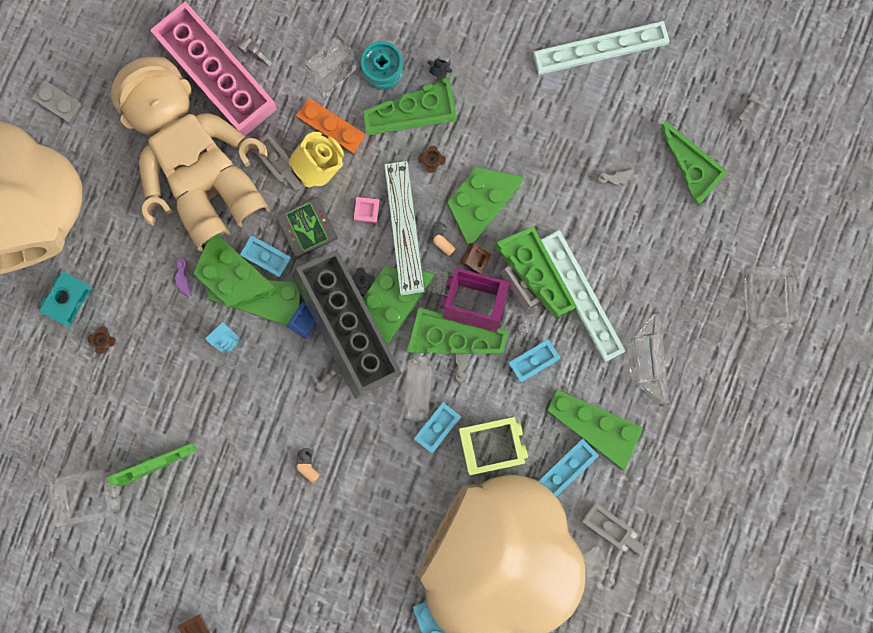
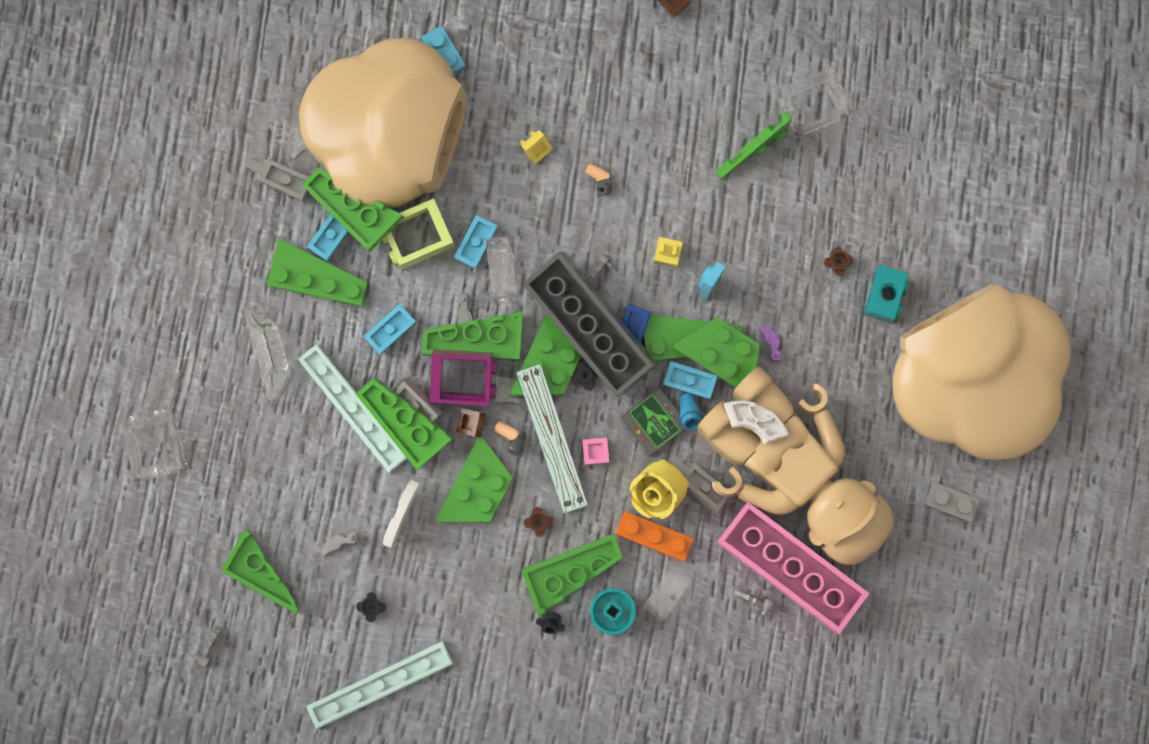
camera: 170 degrees right, 0 degrees up
none -> bright green wing [302,167,404,252]
none -> black plate [356,592,386,622]
none -> white tile [383,480,419,548]
none -> light yellow tile [520,130,553,164]
none -> light yellow tile [654,237,683,267]
none -> dark azure cone [679,393,704,430]
none -> white tile [724,401,789,444]

